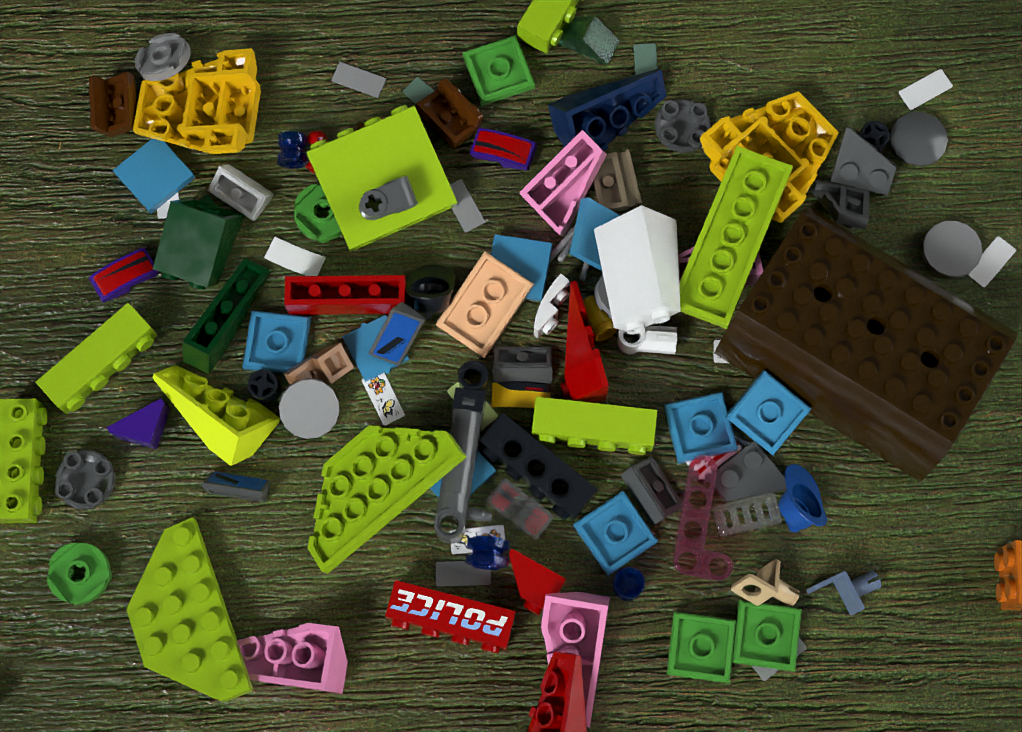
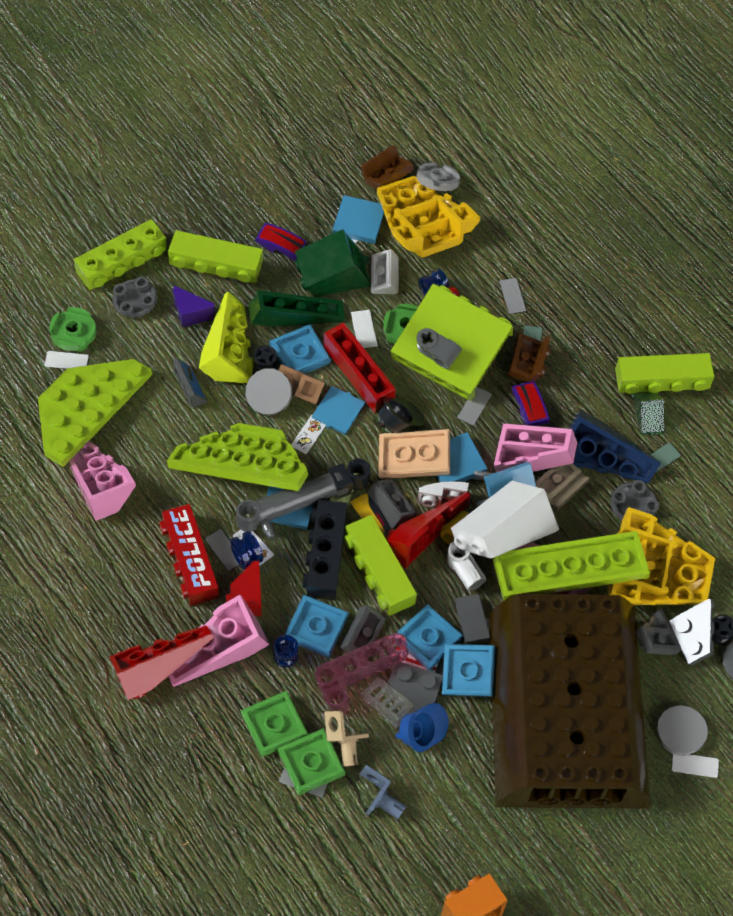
camera: 50 degrees right, 15 degrees down
slope [369,302,426,366] -> none
bright green plate [462,35,535,106] -> none
clear slope [485,478,555,540] -> none
none -> white sticker [45,351,88,369]
none -> dark grey tile [455,594,490,645]

